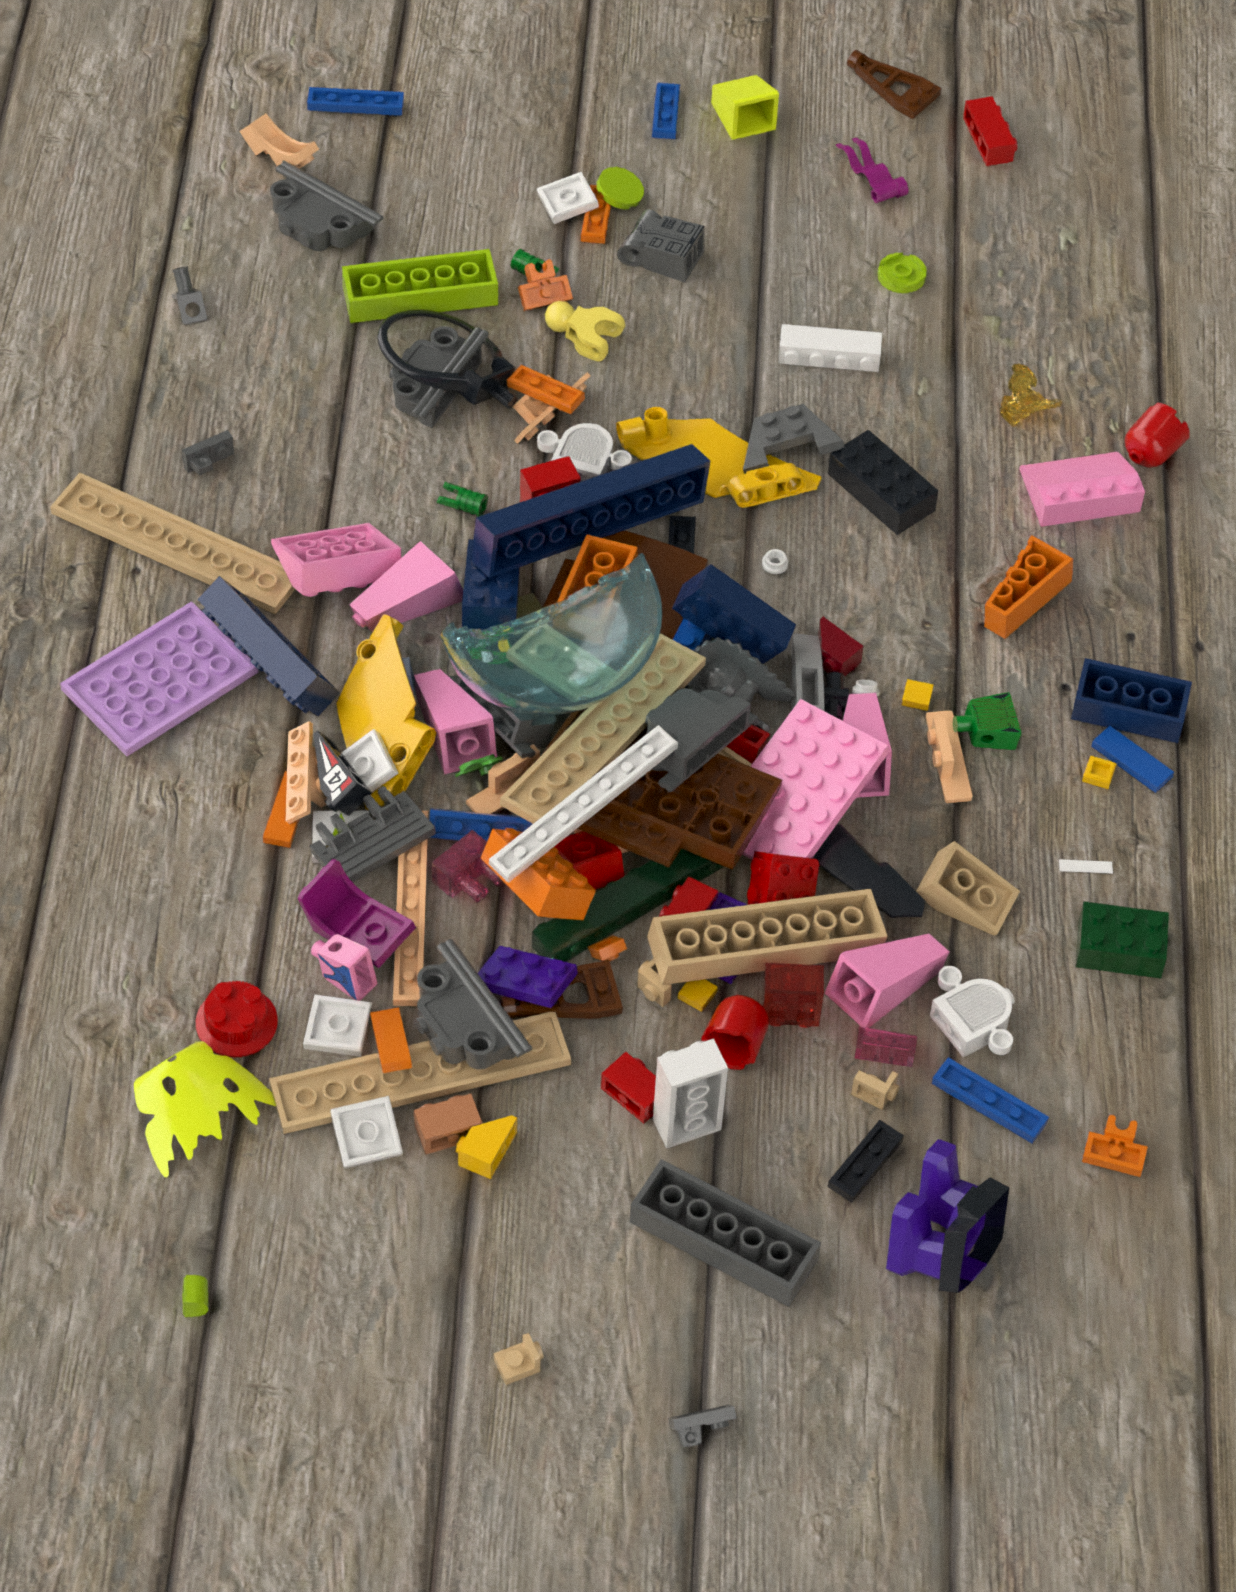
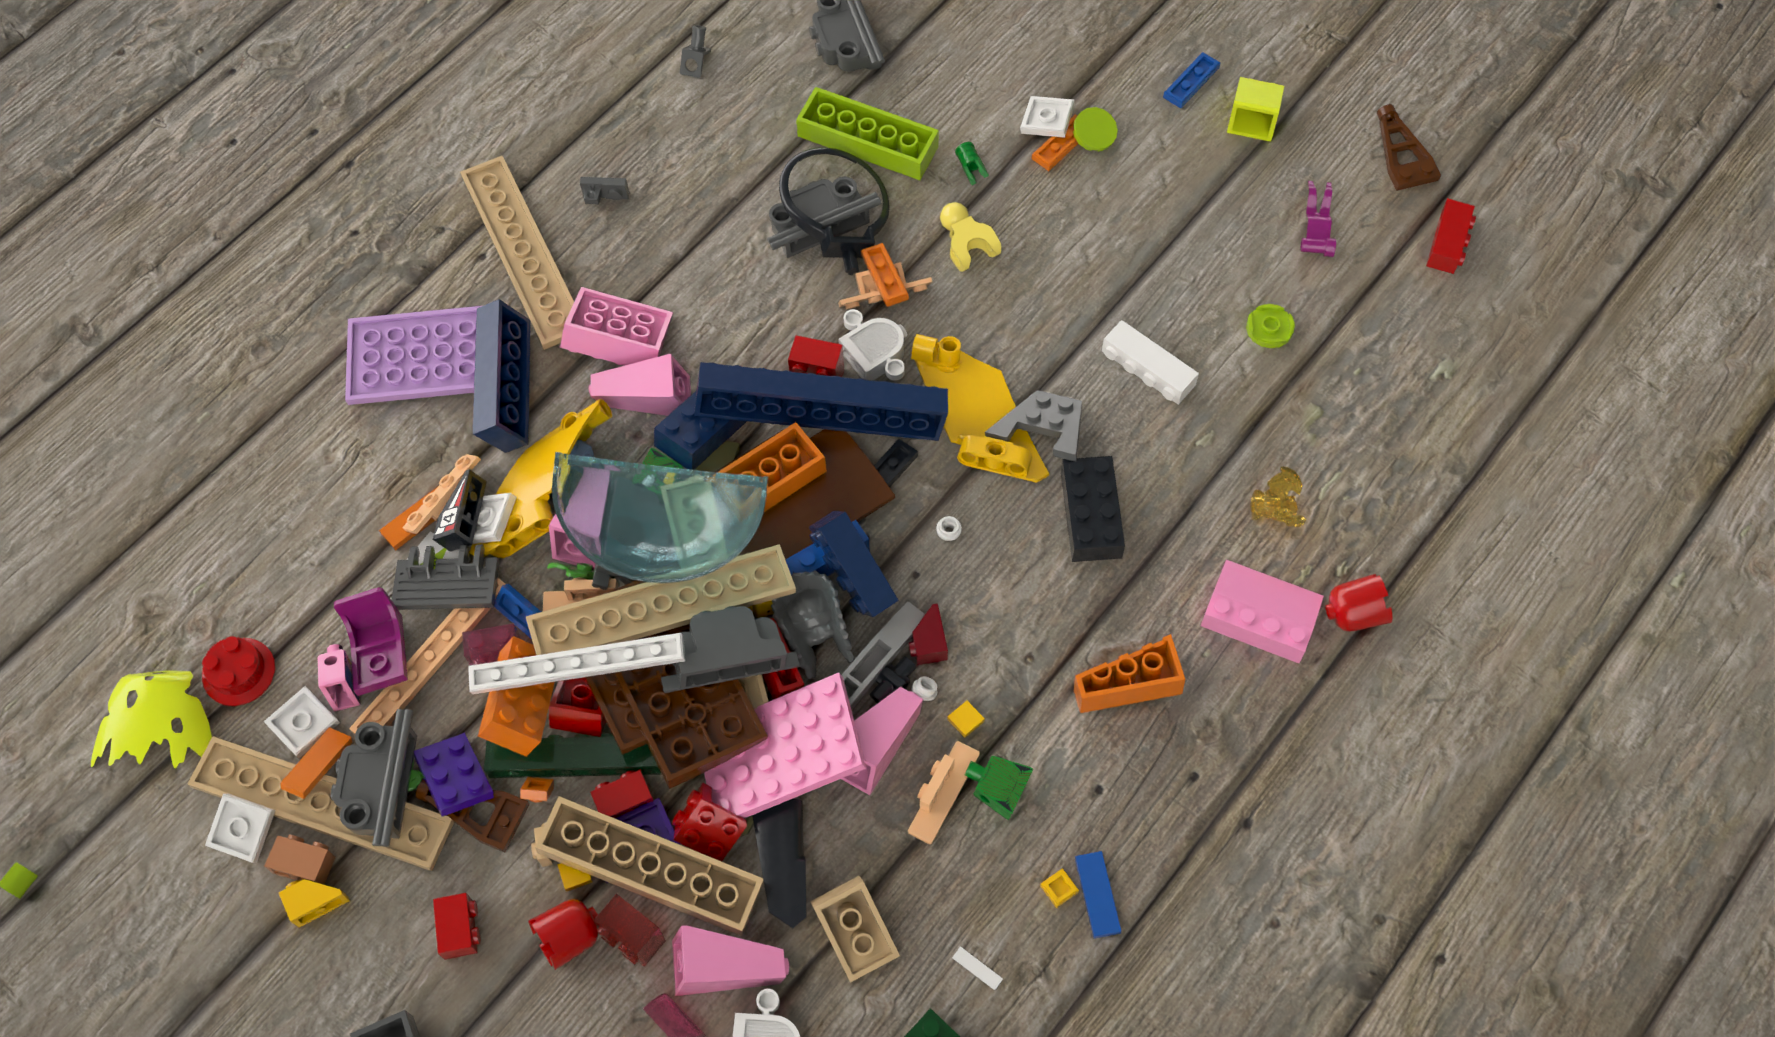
camera: 40 degrees right, 10 degrees up
green hinge [437,482,488,517] -> none
orange plate [518,259,573,311] -> none
dark grey piece [617,209,705,283] -> none
white brick [653,1039,728,1149] -> none
dark blue brick [1071,658,1192,743] -> none

